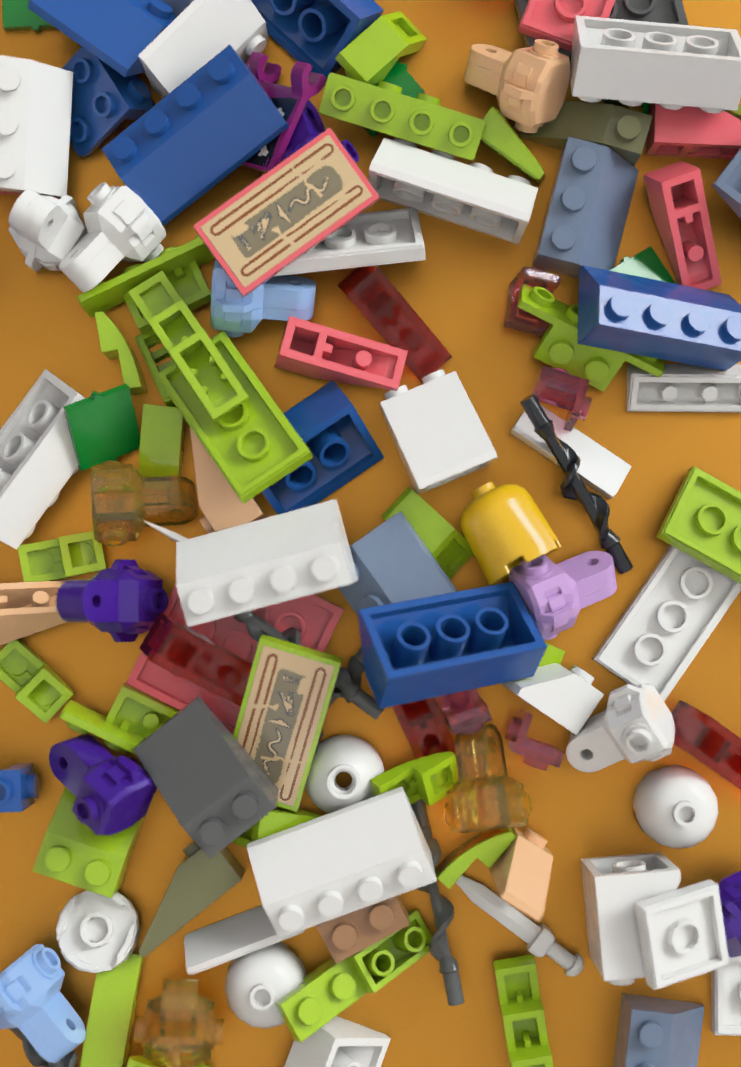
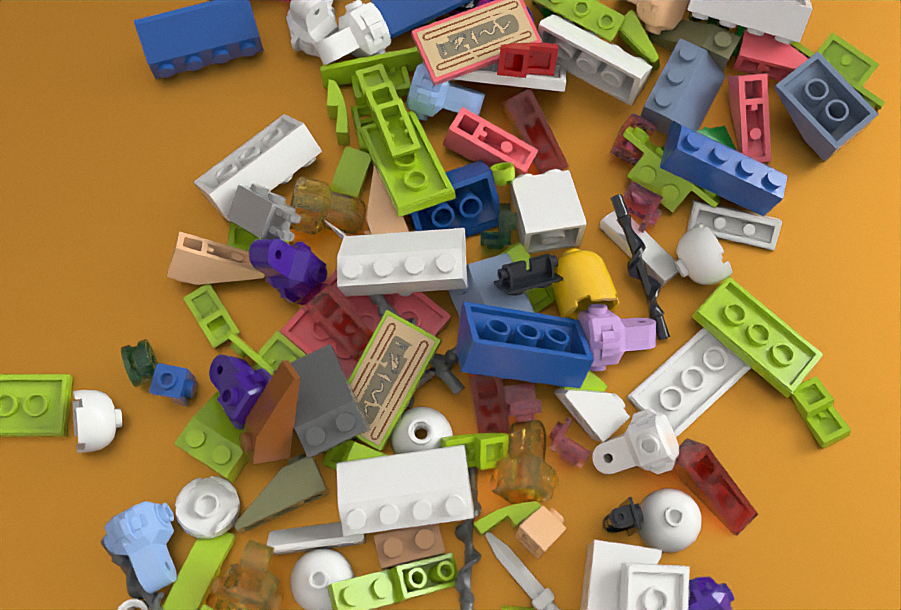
camera: 15 degrees right, 15 degrees down
green piece [63,383,140,471] -> none
none -> light grey hinge [227,183,301,242]
none -> dark orange slope [240,360,300,464]
none -> clear green bracket [480,203,517,249]
none -> lime hinge [490,162,515,186]
none -> black hinge [494,253,563,295]
none -> red slope [497,43,559,78]
none -> black hinge [603,496,644,536]
none -> white cylinder [674,223,732,285]

